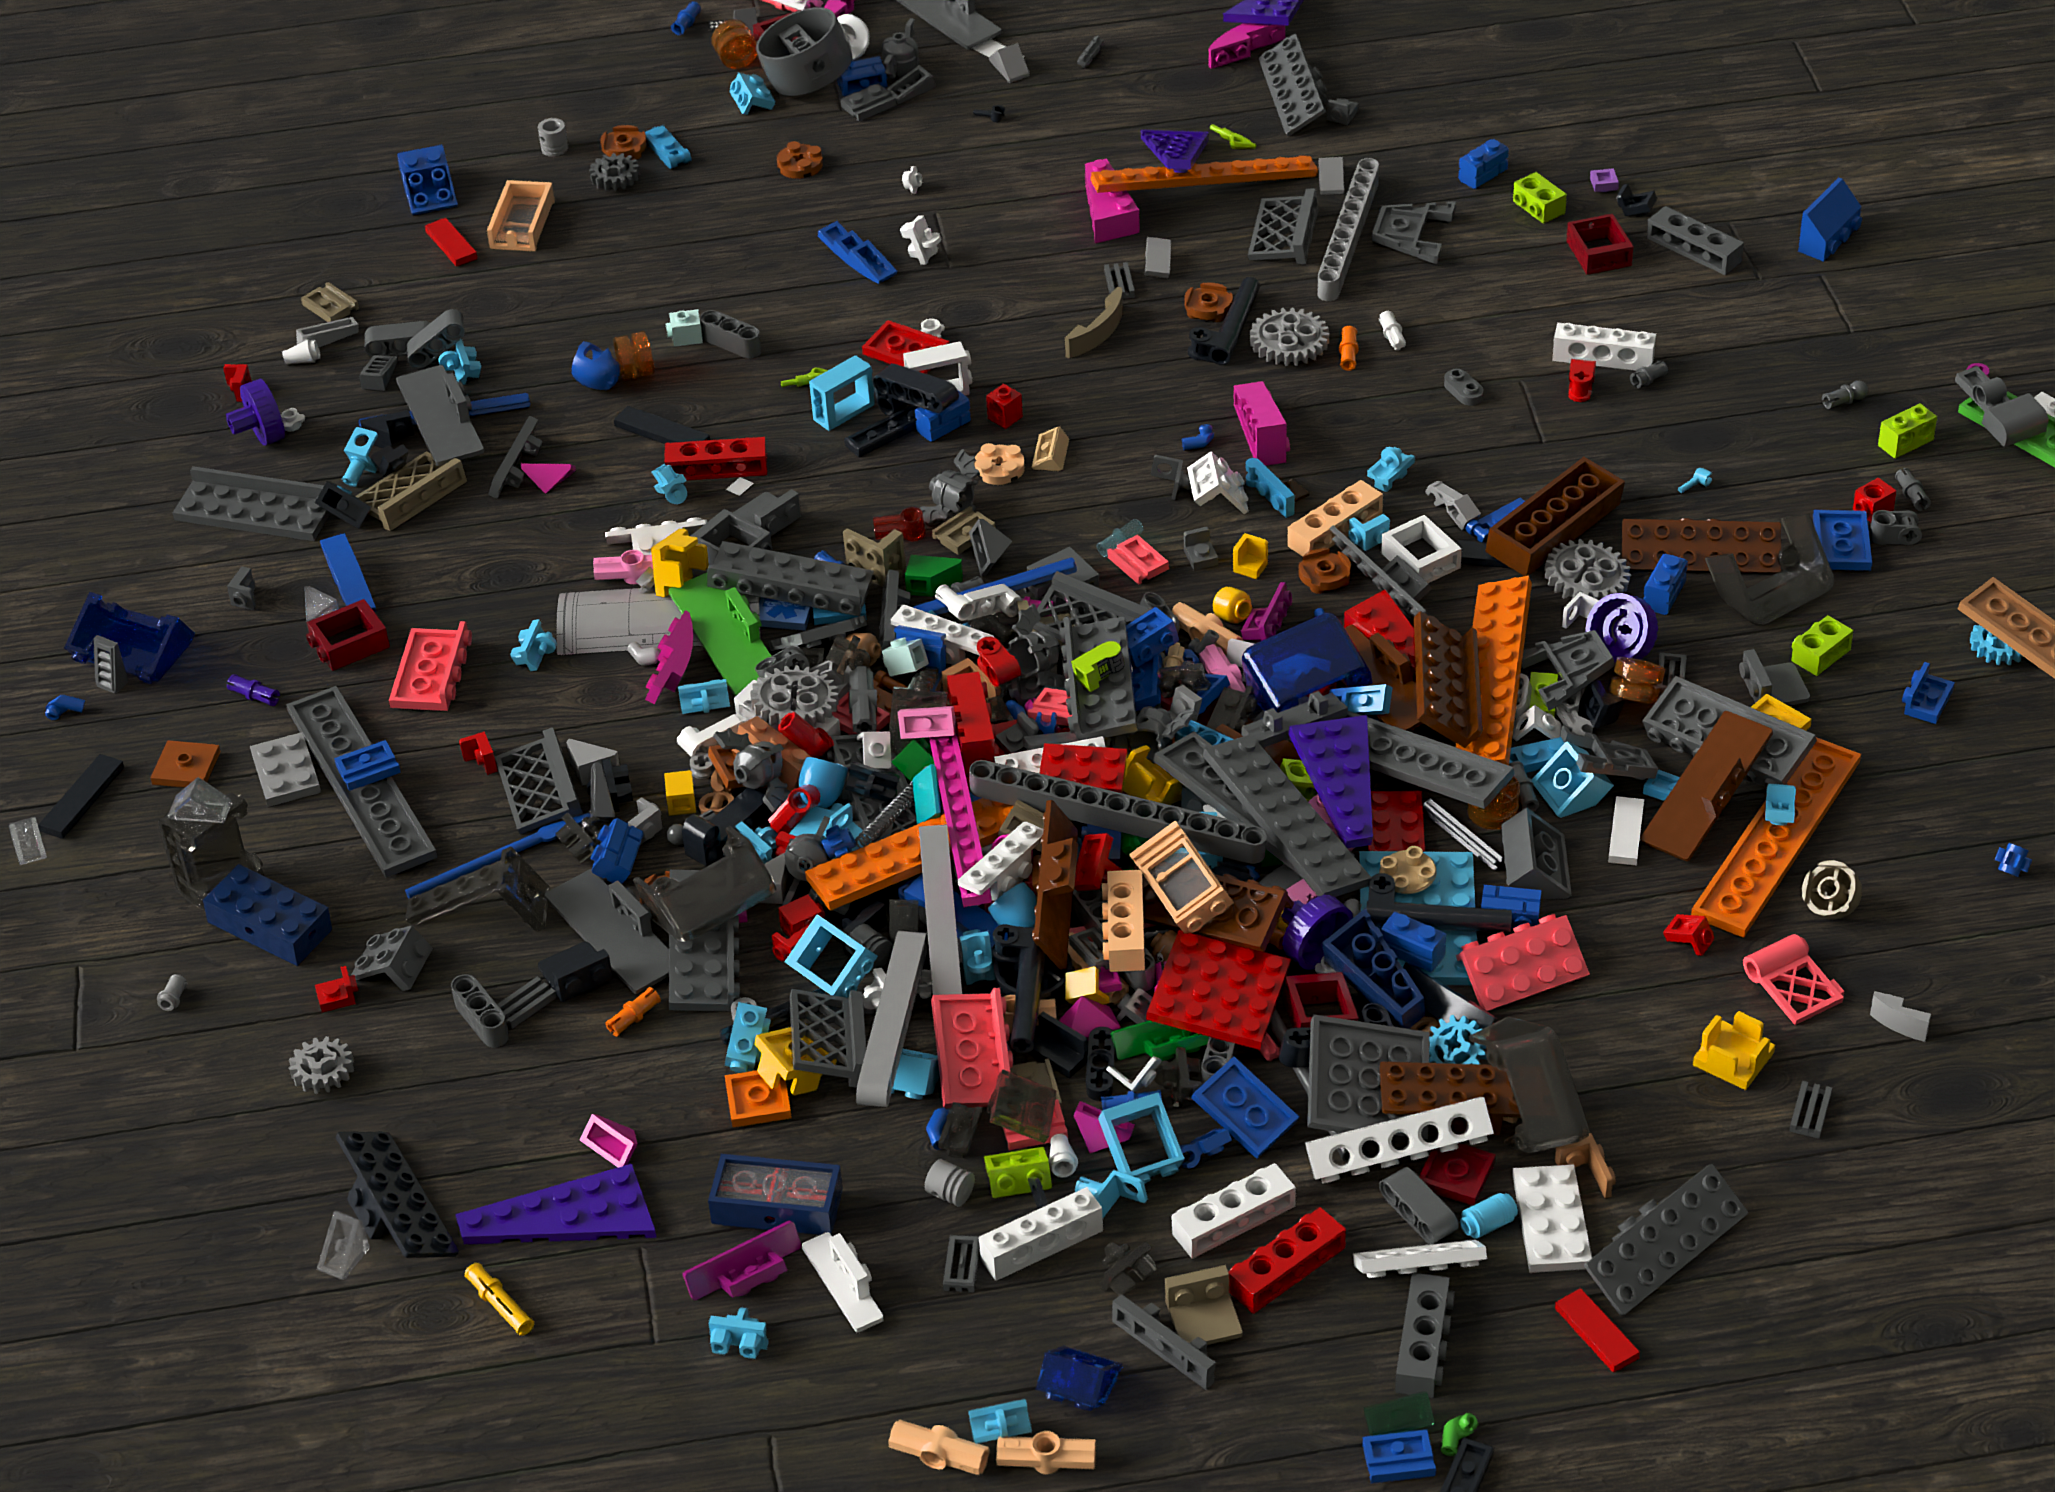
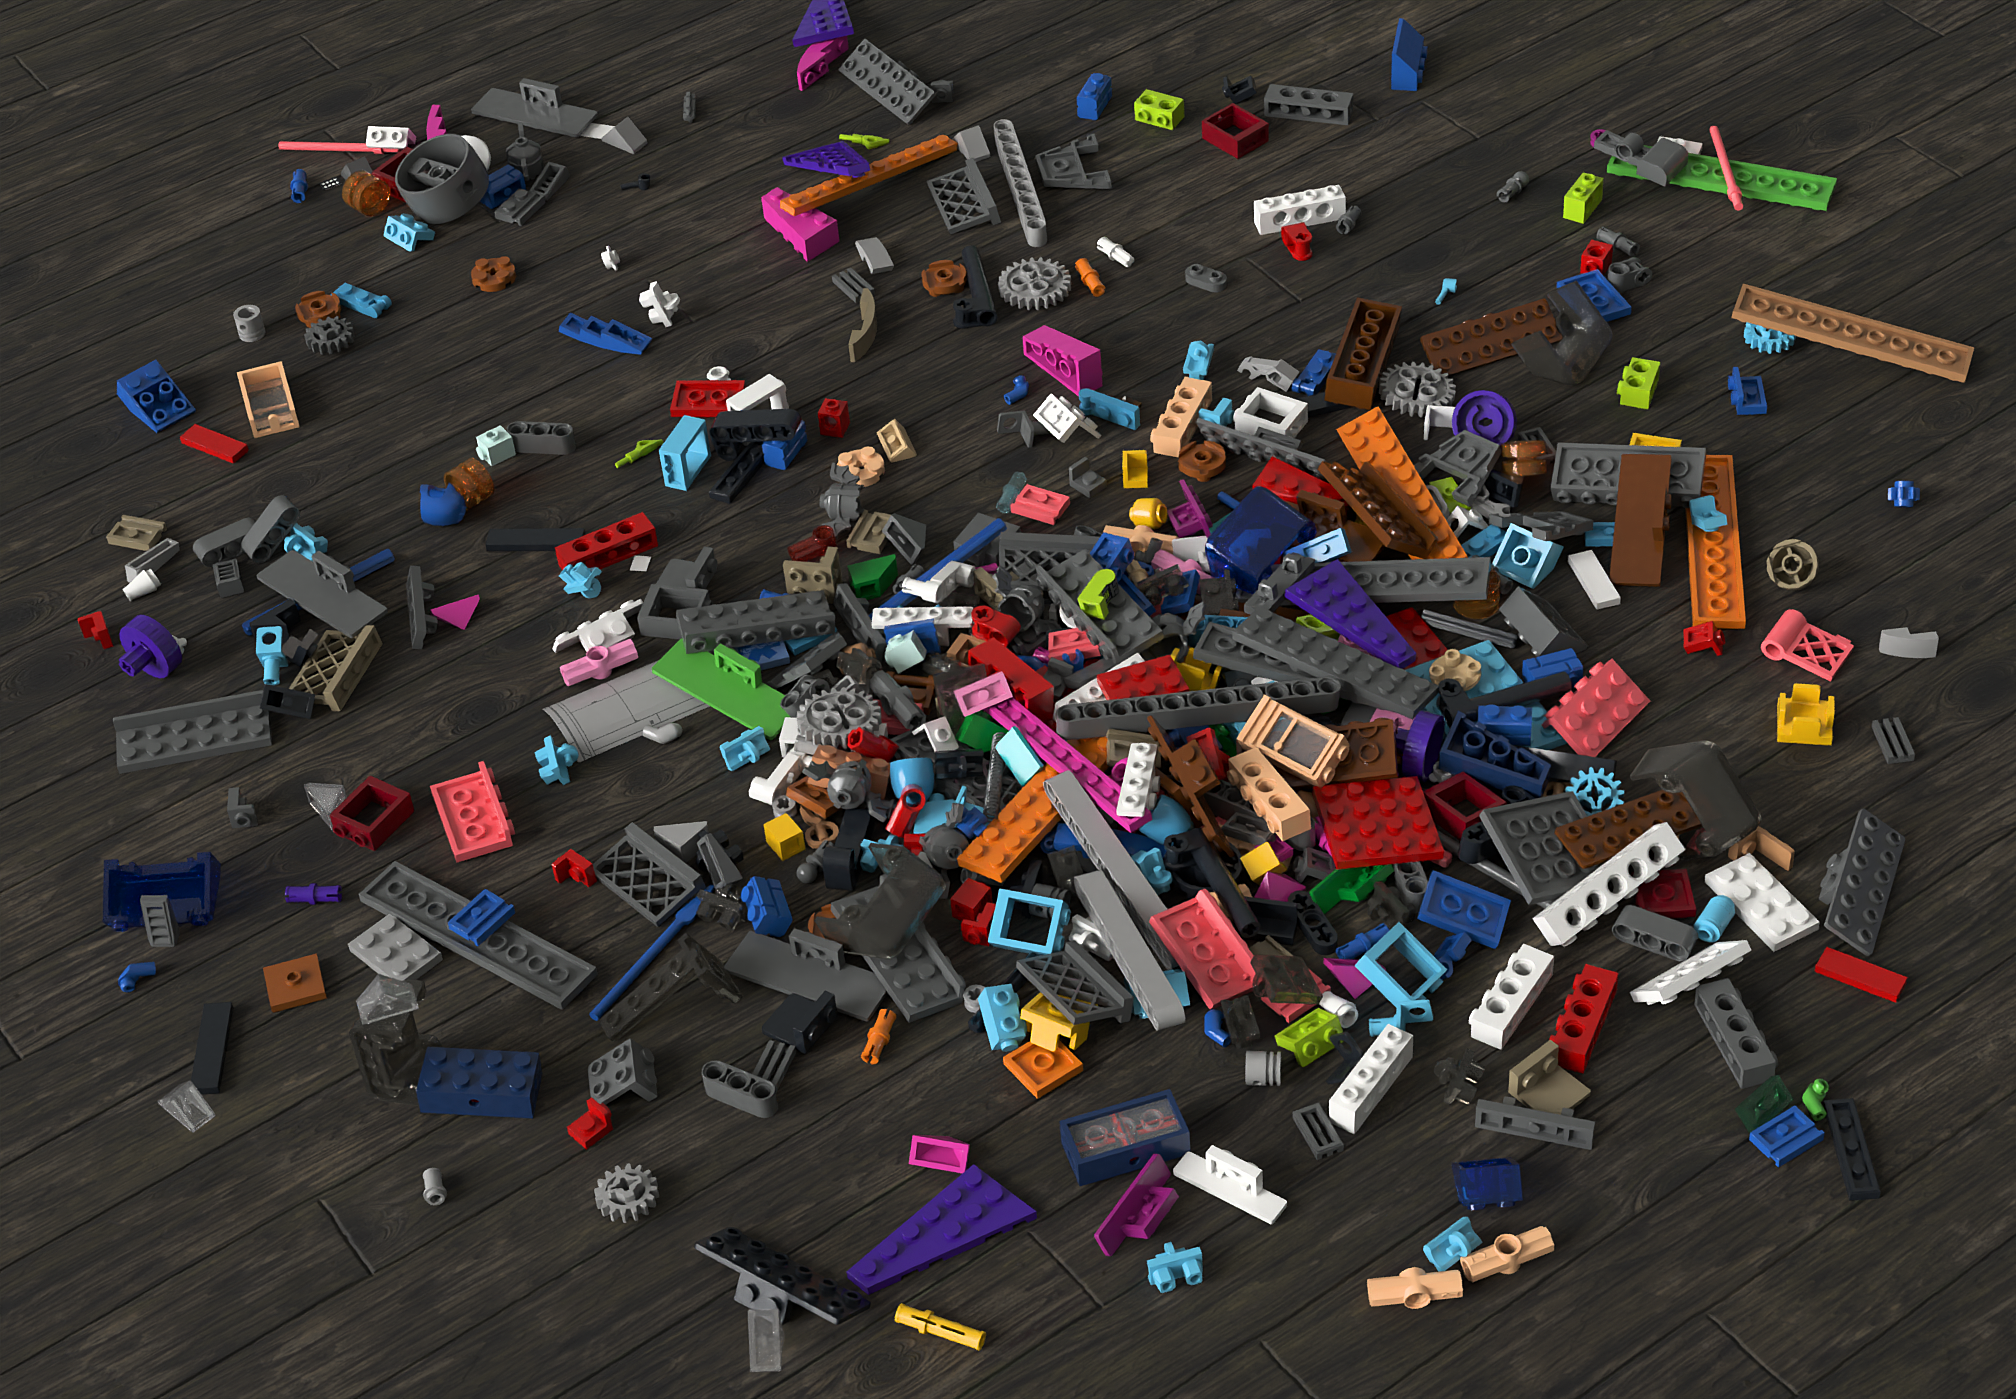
camera: 25 degrees left, 0 degrees up
blue slope [320,533,376,612] -> none
light grey bracket [628,797,662,845] -> none
light grey plate [636,566,655,592] -> none
dark pink slope [645,610,693,704] -> none
yellow panel [651,529,709,597] -> none
white bracket [1106,1056,1162,1092] -> none
light grey bracket [1168,685,1202,722] -> none
medium lavender plate [1590,169,1619,192] -> none
blue brick [1643,553,1688,615] -> none
dark grey bracket [1739,649,1810,706] -> none

